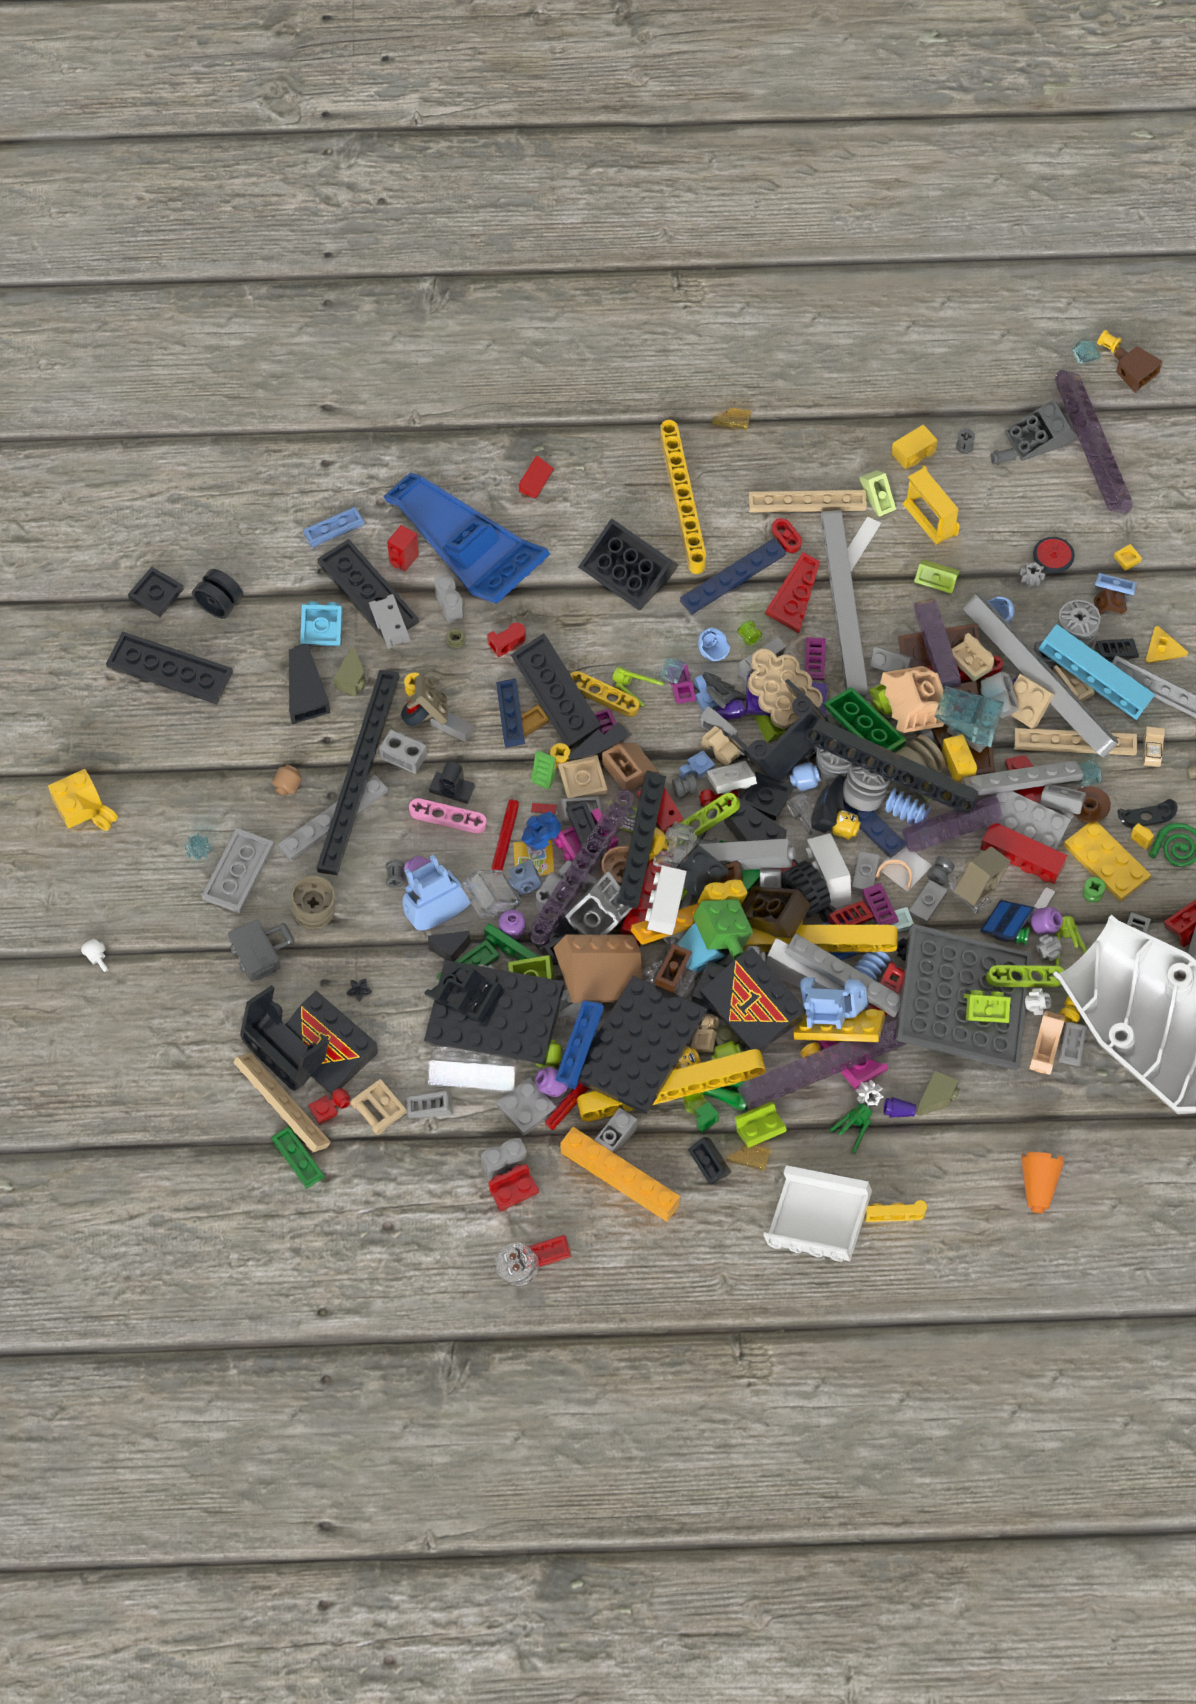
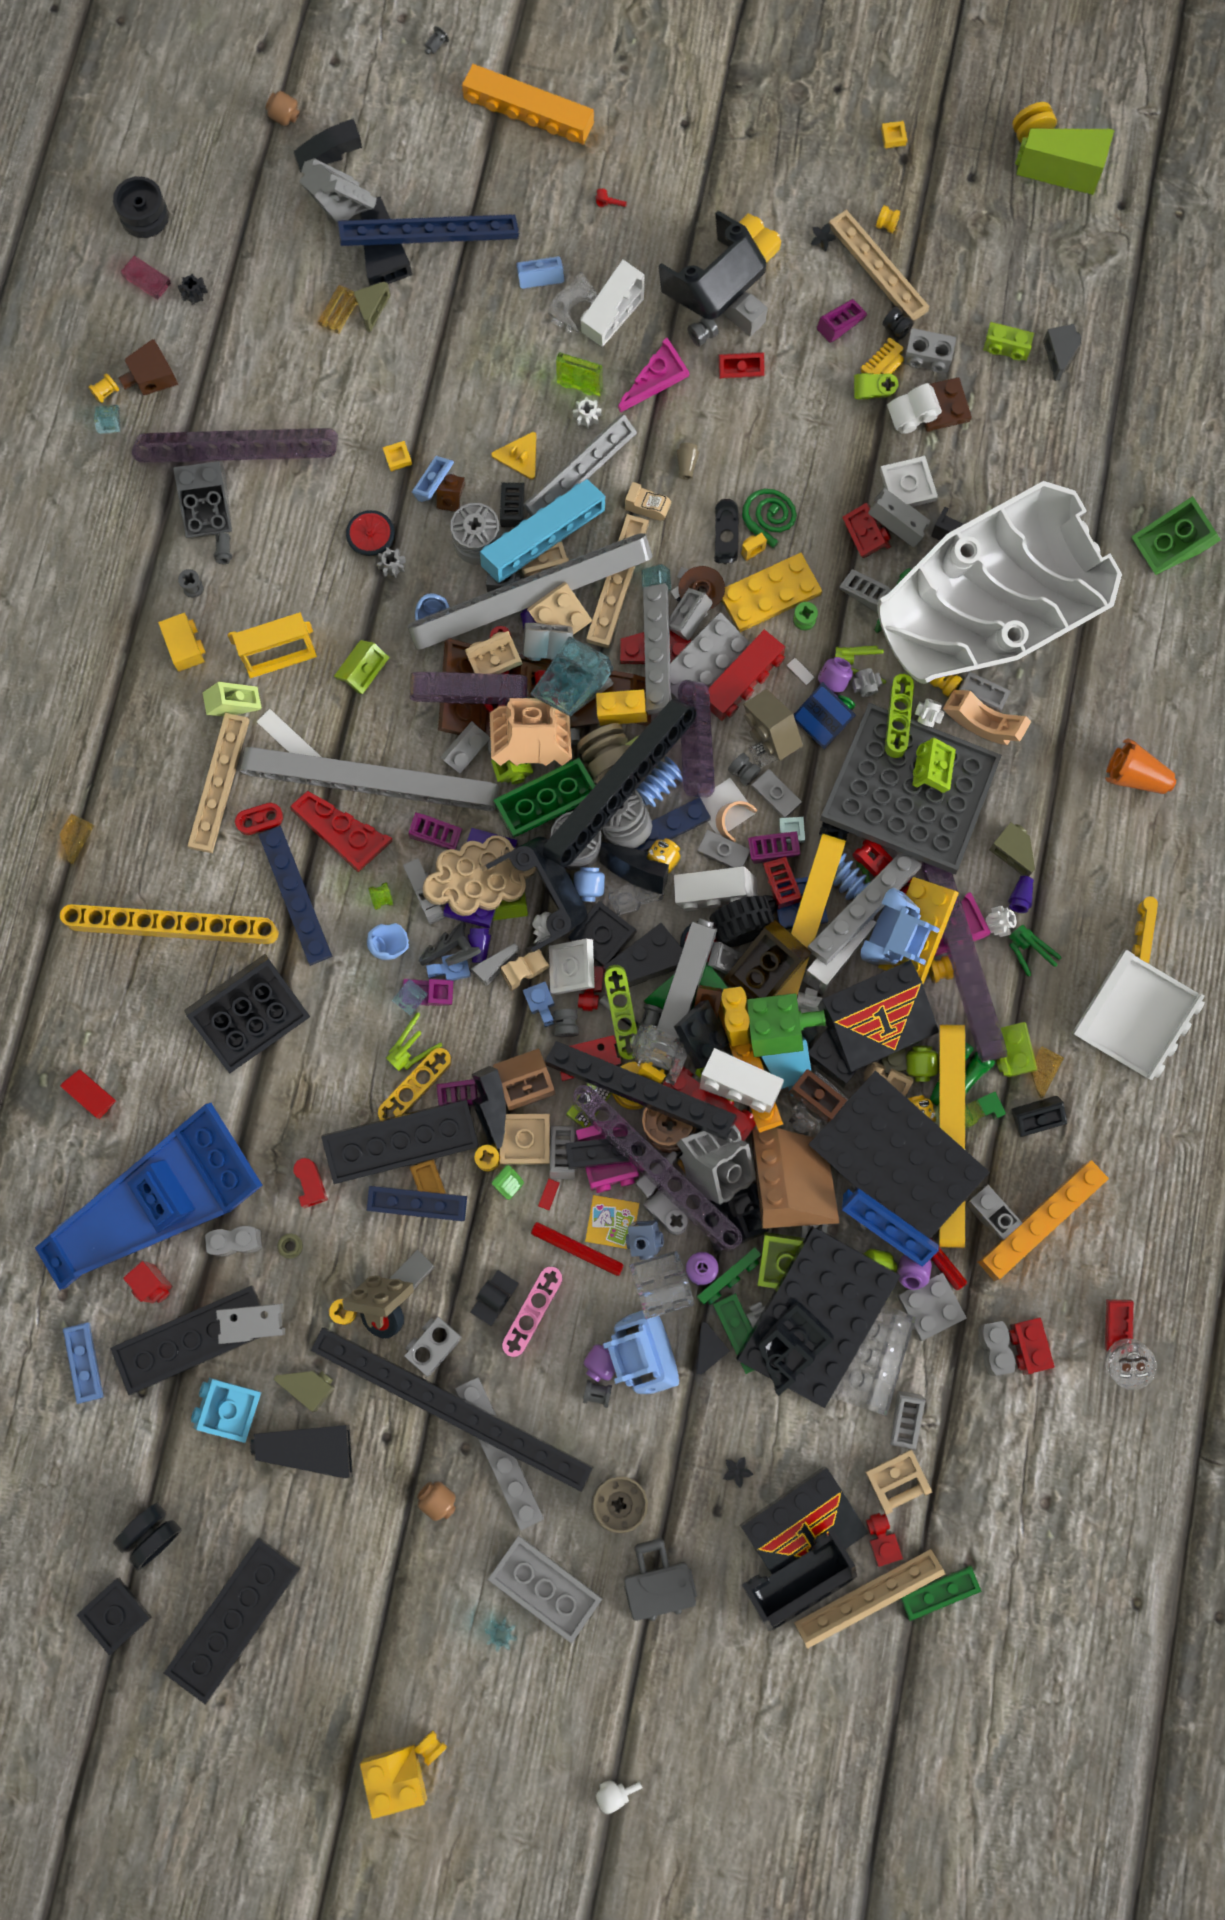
camera: 75 degrees left, 15 degrees up
blue plate [522,812,561,850] -> none

